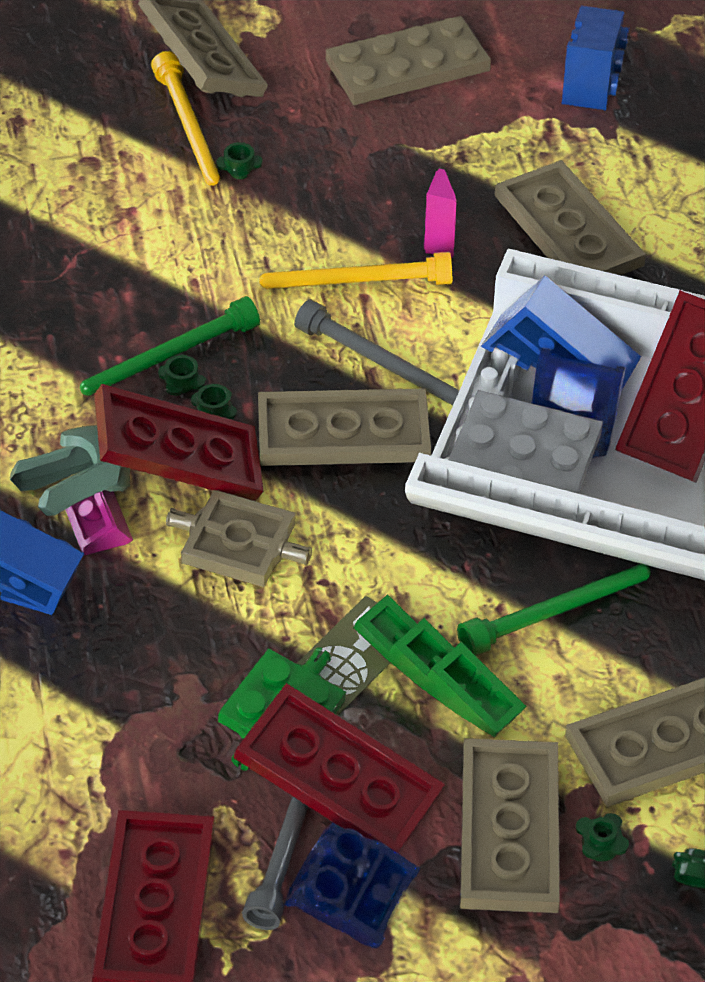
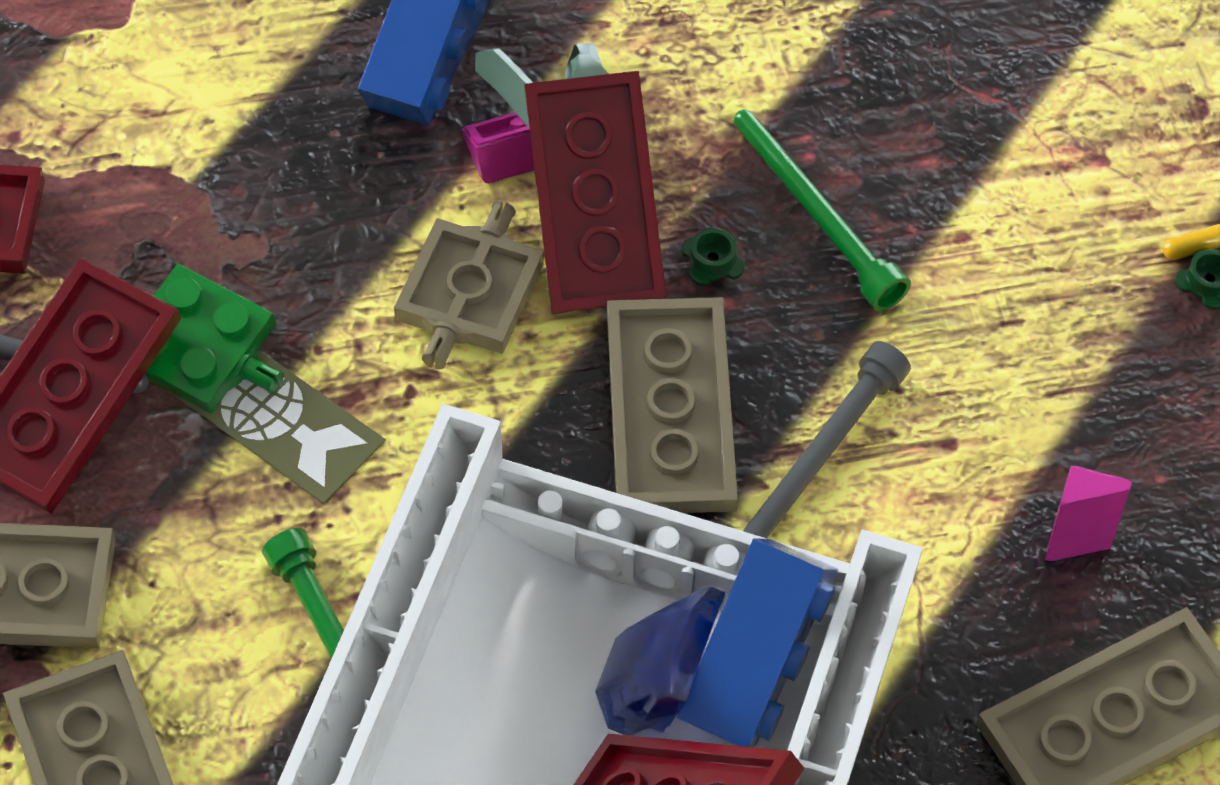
camera: 90 degrees right, 10 degrees up
dark green plate [158,355,206,396] -> none
yellow piece [259,252,452,289] -> none
green slope [353,594,527,737] -> none
light grey plate [448,390,603,494] -> none

